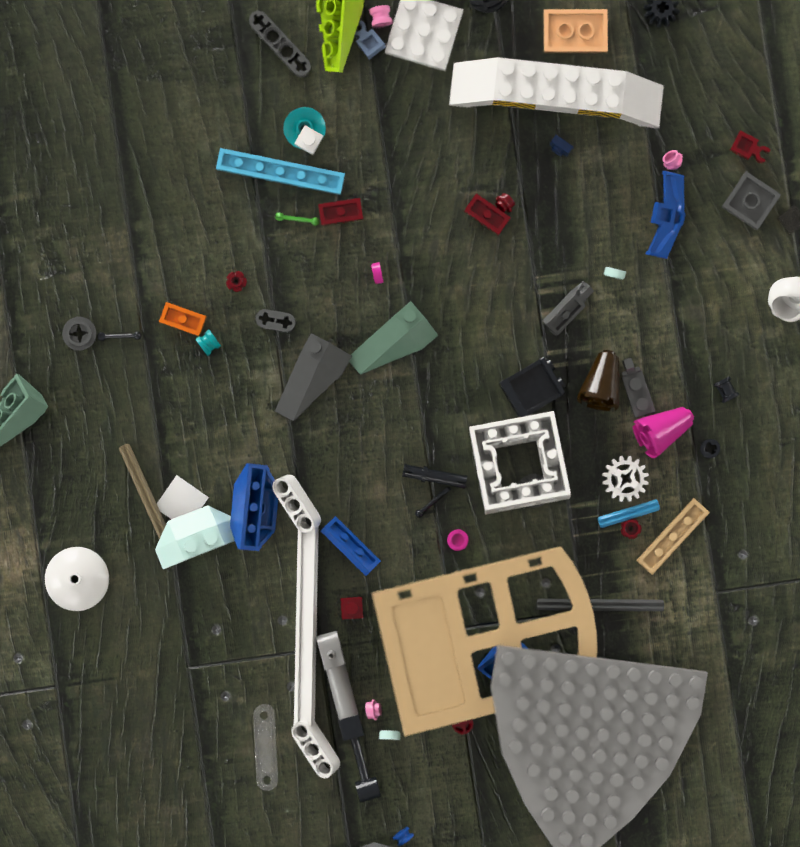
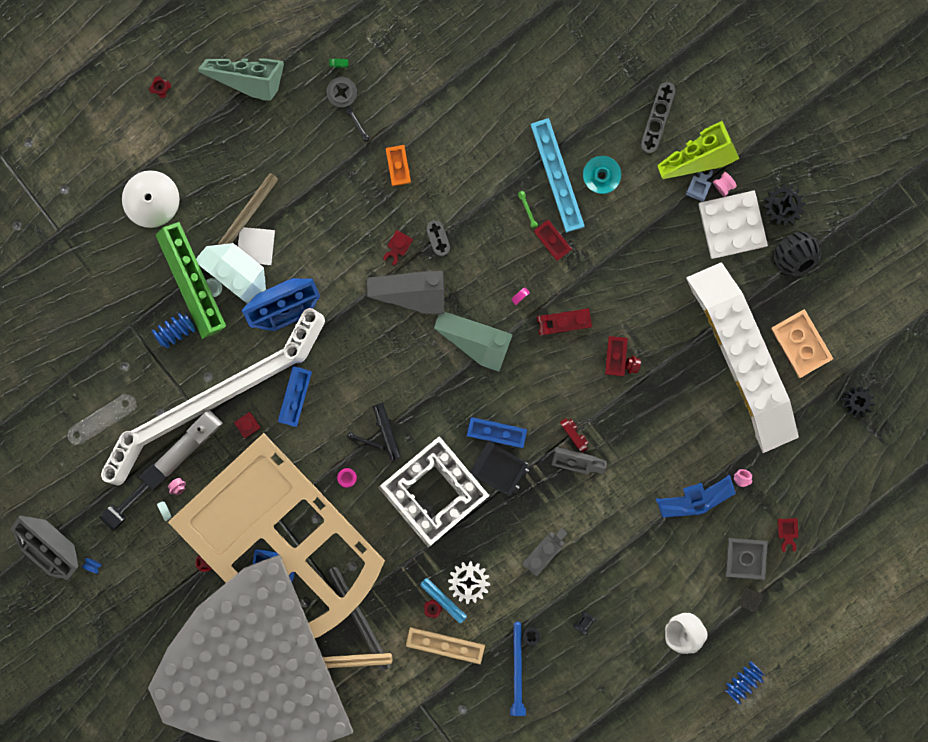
camera: 65 degrees right, 0 degrees up
teal wheel [195,330,221,356] -> none
dark red plate [226,271,247,292] -> none
white plate [294,125,324,155] -> none
dark blue plate [550,135,573,157] -> none
dark brown cone [577,350,619,411] -> none
light aqua tile [604,267,626,280] -> none
dark pink cone [632,407,694,458] -> none
none -> blue piece [152,310,196,348]
none -> bright green brick [156,222,226,339]
none -> light aqua plate [206,278,222,297]
none -> tan axle [323,653,392,668]
none -> green tile [329,59,348,68]
none -> dark red plate [383,230,413,266]
none -> blue plate [467,417,527,448]
none -> blue piece [510,622,526,716]
none -> dark red plate [536,308,592,336]
none -> dark red plate [559,418,589,453]

